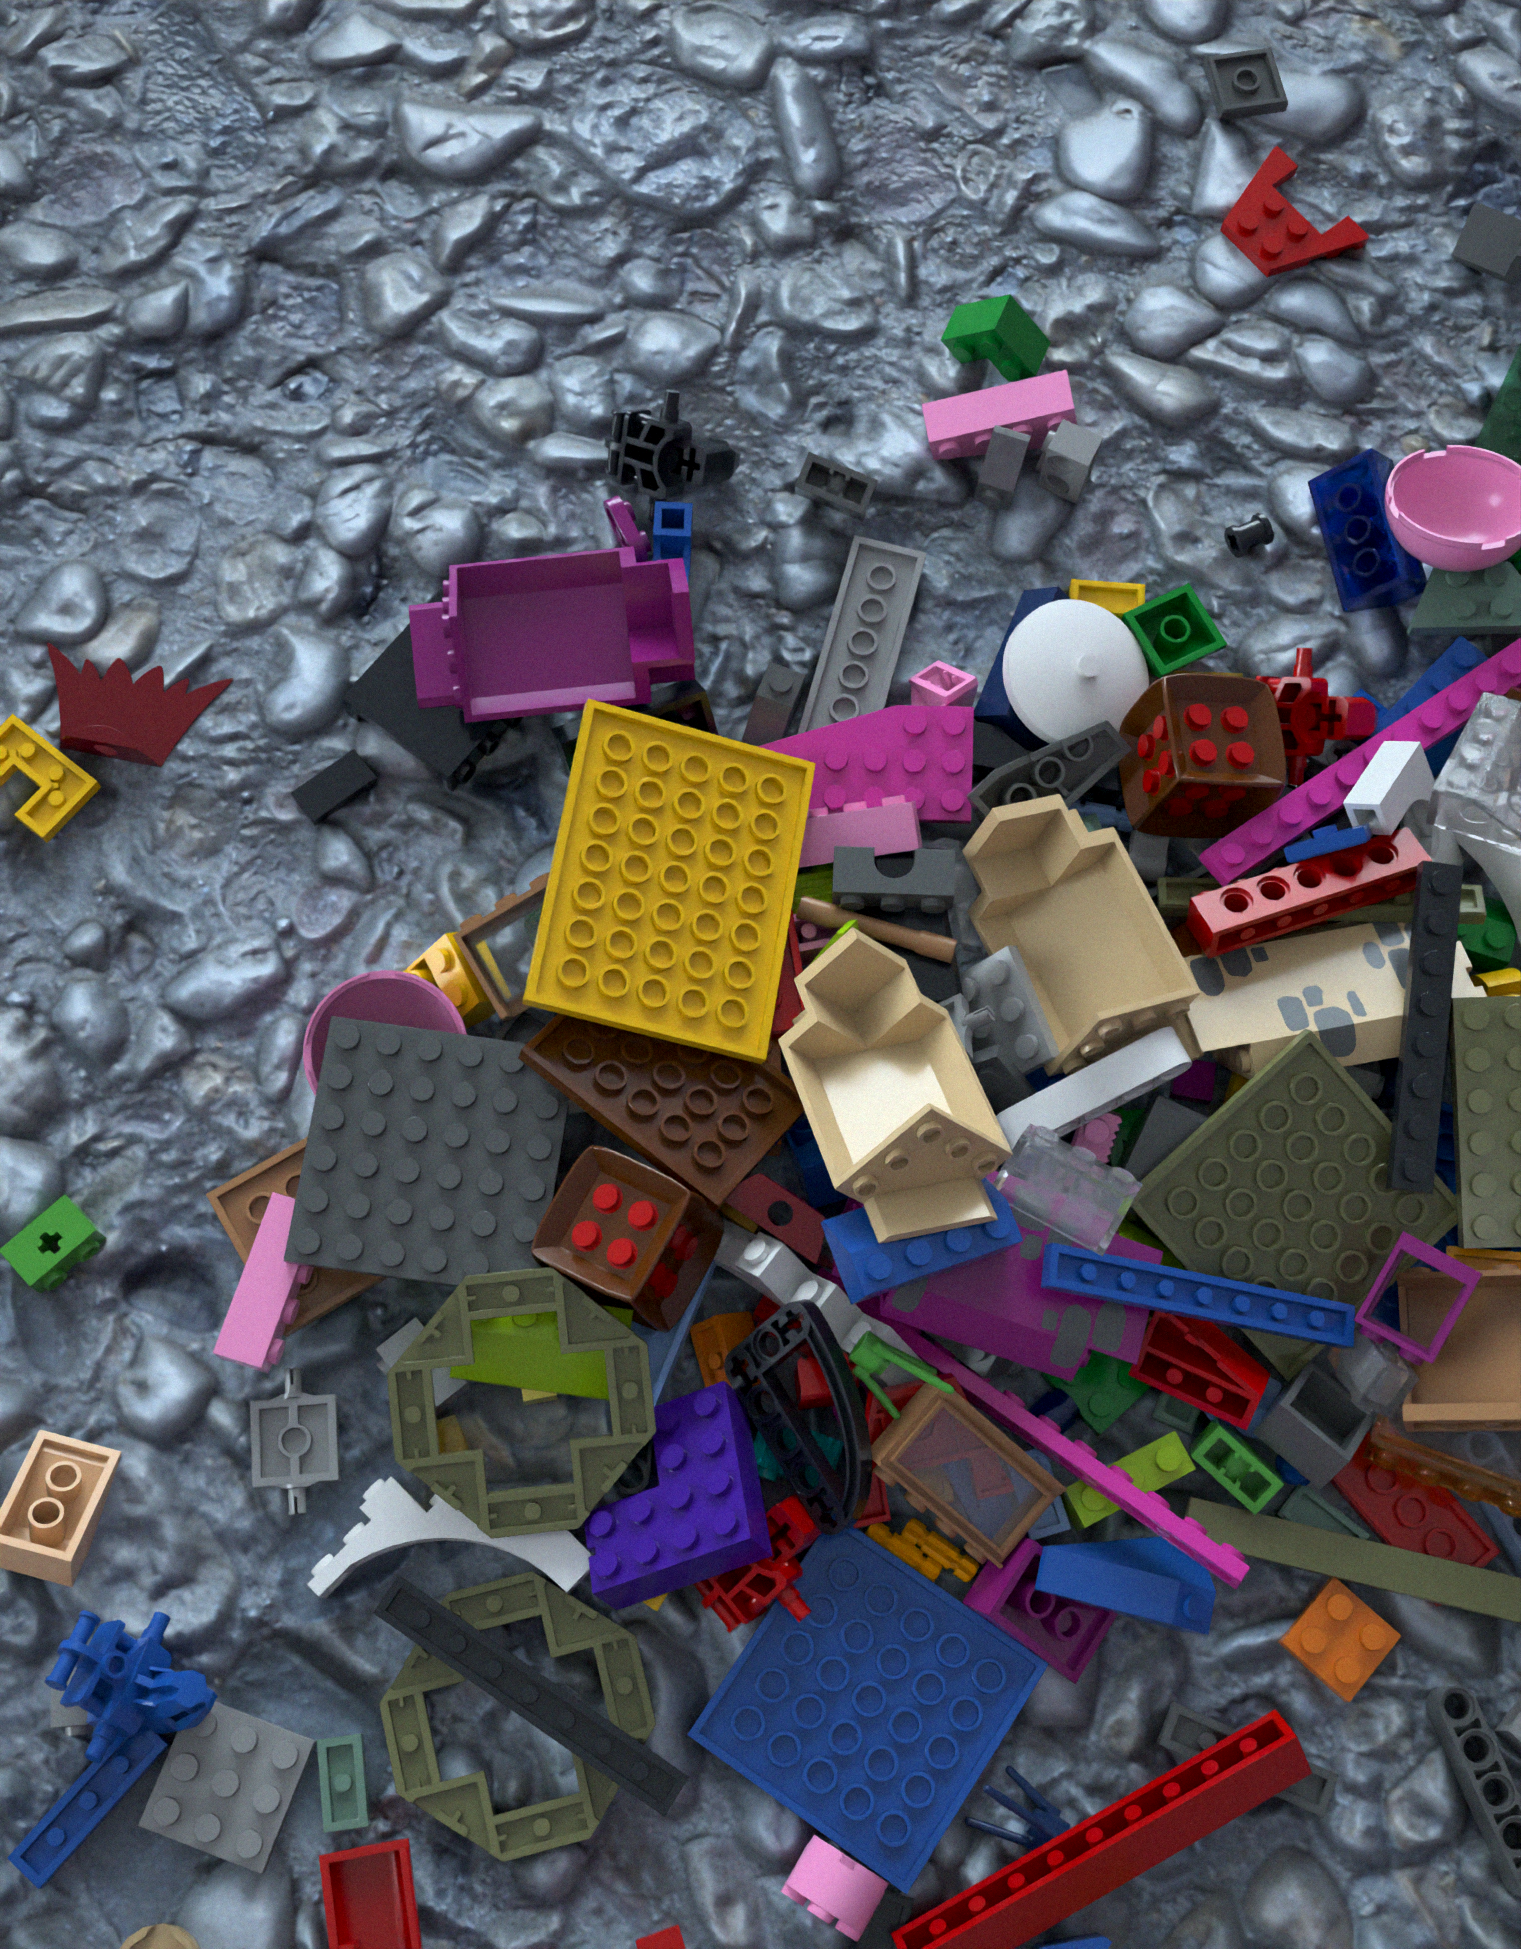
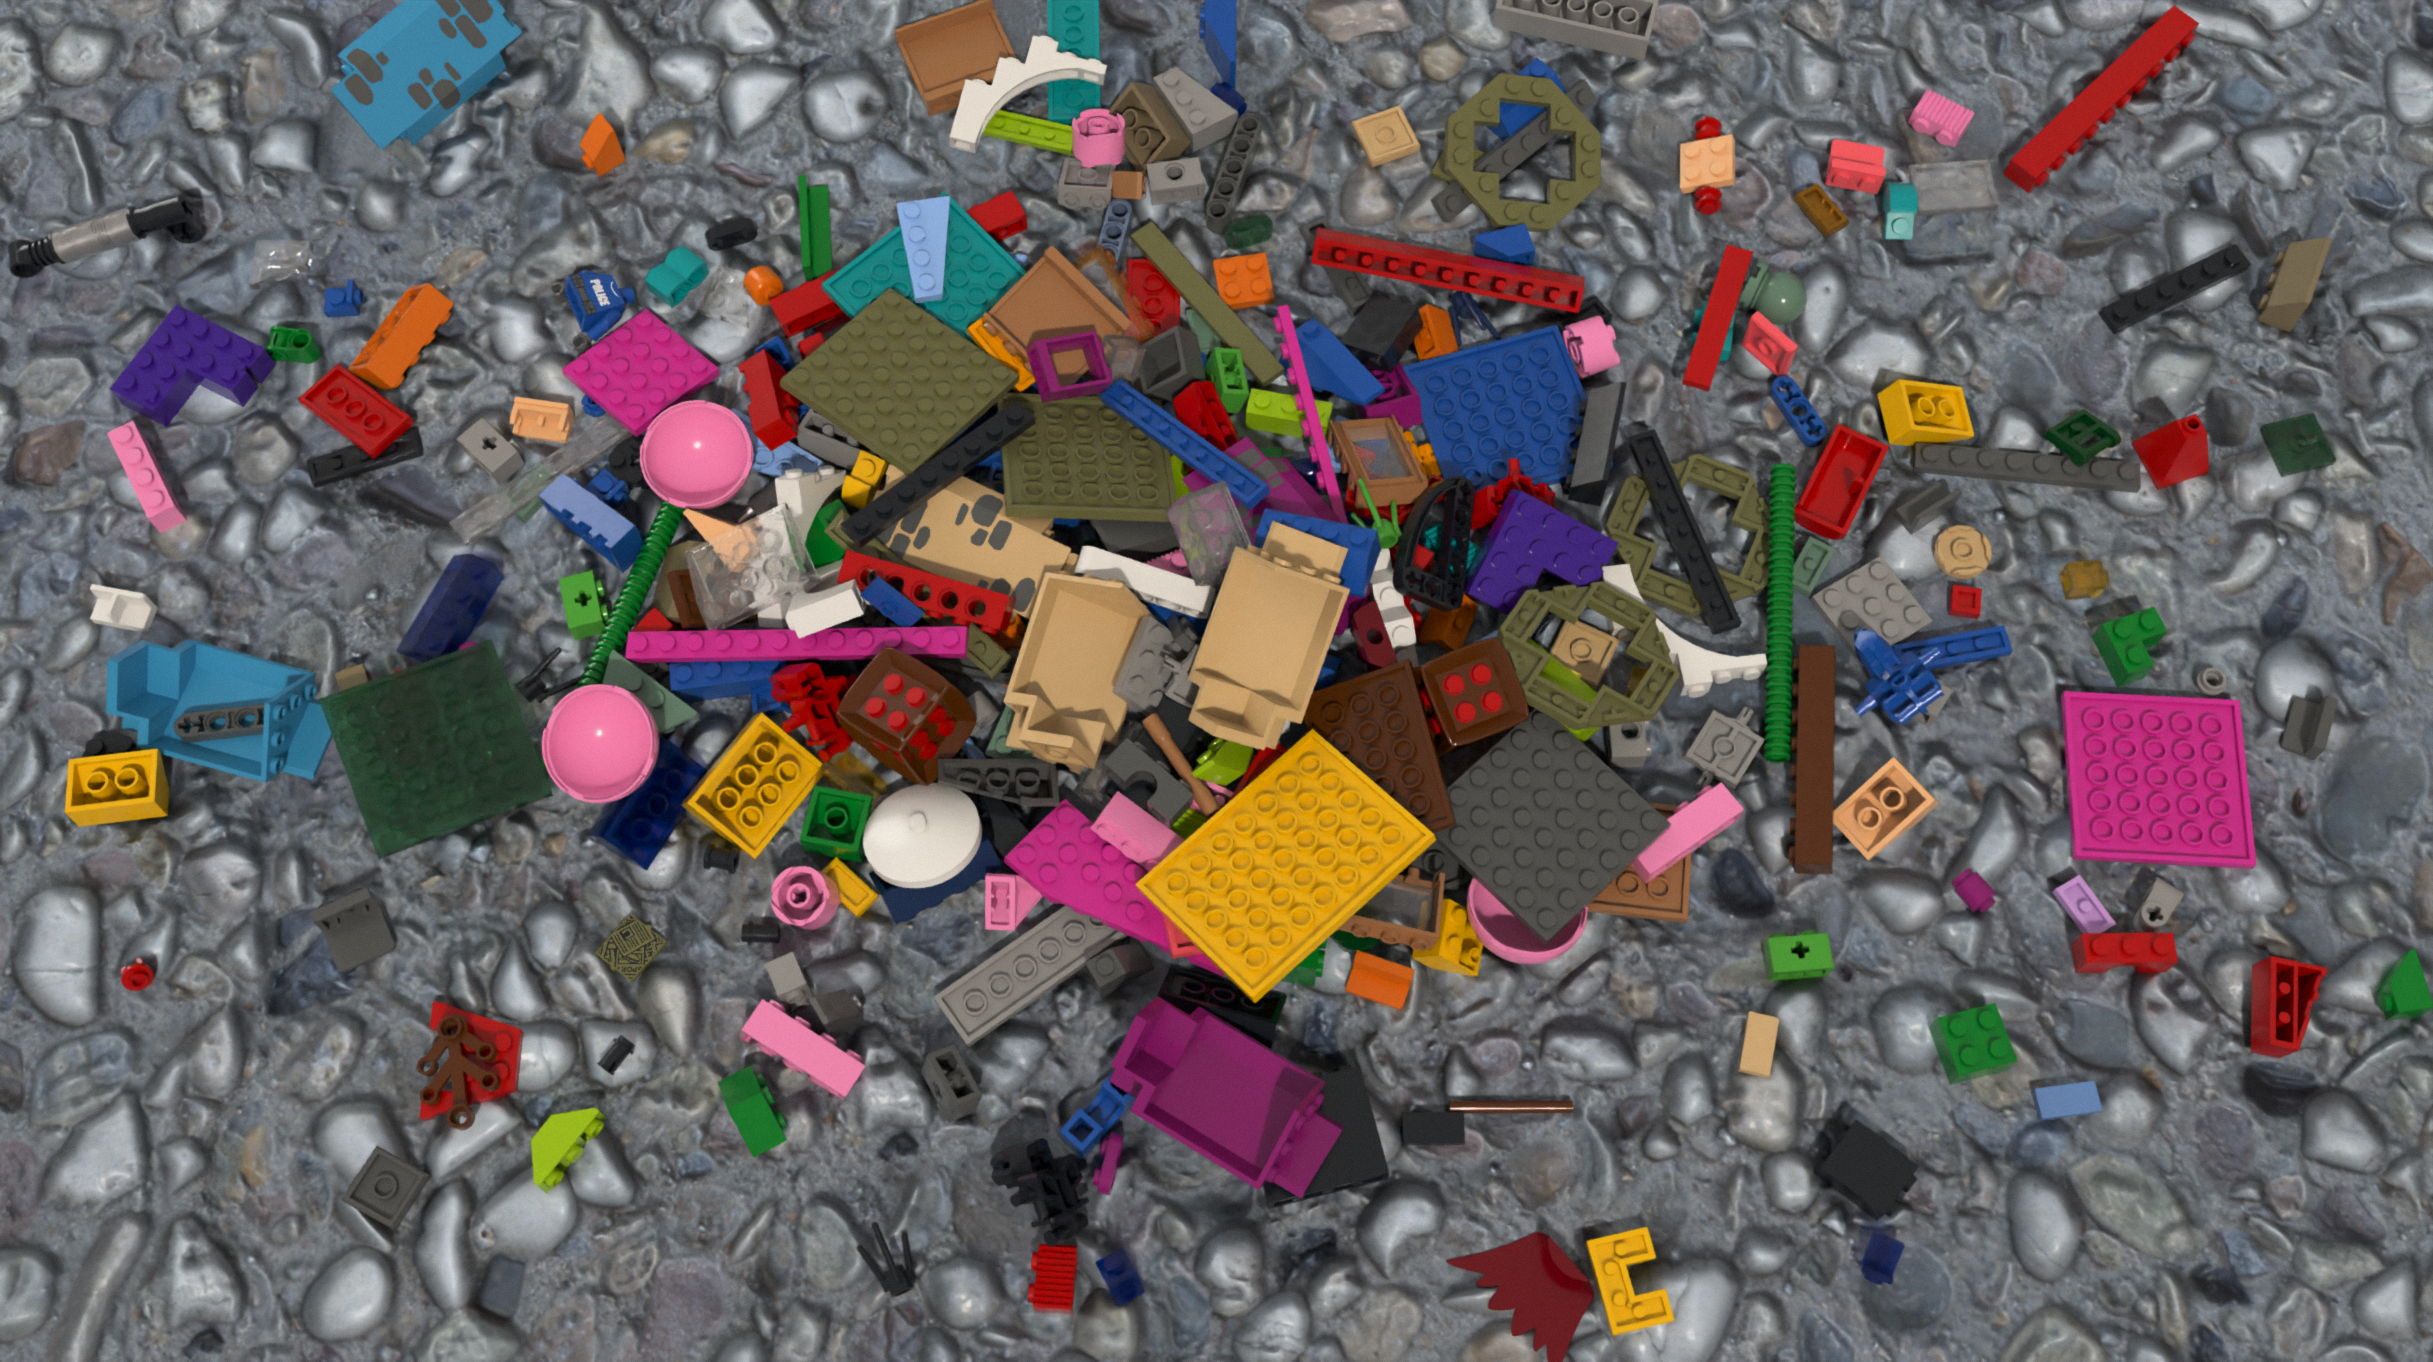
camera: 135 degrees left, 5 degrees down
none -> reddish brown plant [417,1014,501,1131]
none -> lime slope [531,1107,606,1193]
none -> olive piece [595,913,668,983]
none -> black pin [597,1035,635,1076]
none -> yellow slope [680,712,829,859]
none -> black pin [741,921,780,945]
none -> bright pink brick [771,866,841,930]
none -> black plant [857,1222,917,1298]
none -> red brick [1028,1243,1078,1314]
none -> clear blue bracket [1095,1248,1145,1306]
none -> clear green beam [1224,215,1273,250]
none -> black brick [1340,294,1424,373]
none -> orange panel [1345,950,1415,1010]
none -> orange panel [1414,304,1459,361]
none -> reddish brown bar [1449,1101,1573,1113]
none -> tan tile [1549,620,1620,690]
none -> black slope [1564,382,1627,507]
none -> tan tile [1738,1011,1779,1078]
none -> green piece [1764,463,1796,763]
none -> reddish brown brick [1789,645,1836,874]
none -> red tile [1949,585,1982,619]

